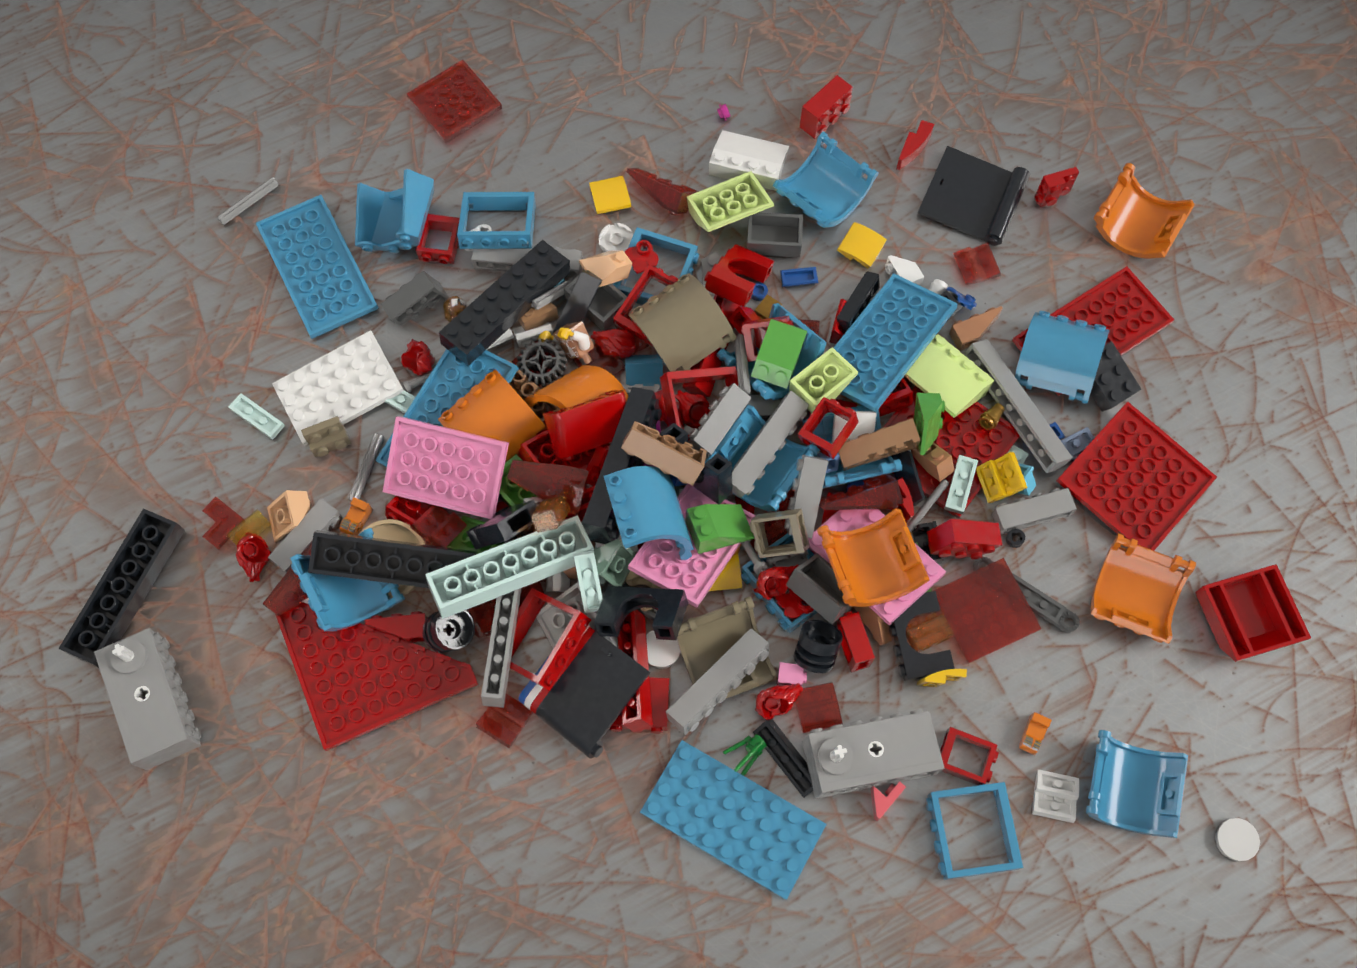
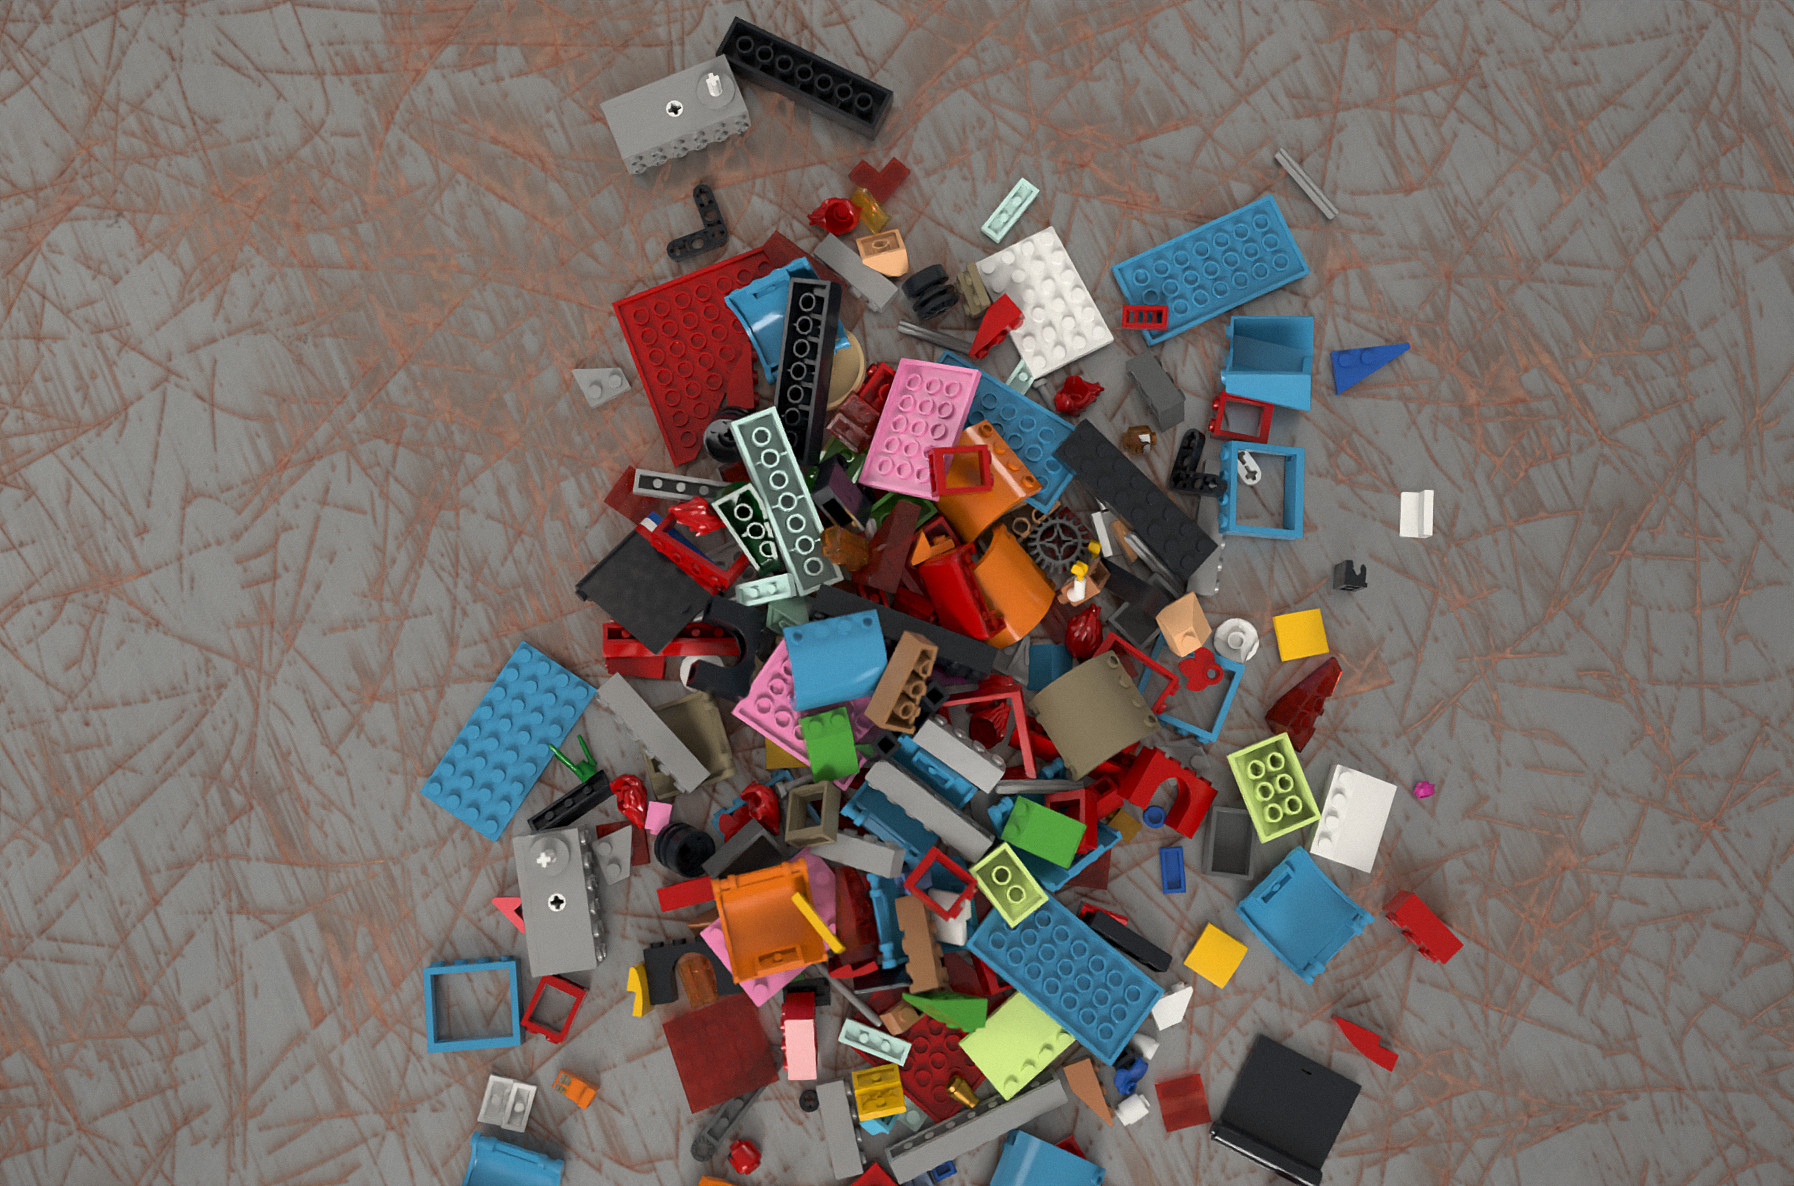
camera: 95 degrees right, 15 degrees up
orange leg [339,497,373,535] -> none
clear red plate [407,60,502,143] -> none
none -> light grey wing [572,368,632,409]
none -> light grey wing [591,824,634,885]
none -> black beam [667,184,729,262]
none -> red hair [668,496,726,537]
none -> dark green wedge [711,481,781,577]
none -> red head [727,1139,762,1176]
none -> yellow tile [791,892,846,954]
none -> black wheel [901,264,960,322]
none -> orange slope [909,529,955,566]
none -> red window [927,444,994,497]
none -> red slope [968,293,1025,362]
none -> white brick [1114,1092,1150,1126]
none -> red slope [1122,305,1169,331]
none -> black beam [1169,428,1227,498]
none -> blue wing [1330,343,1410,395]
none -> black hinge [1333,560,1367,592]
none -> white panel [1399,490,1434,538]

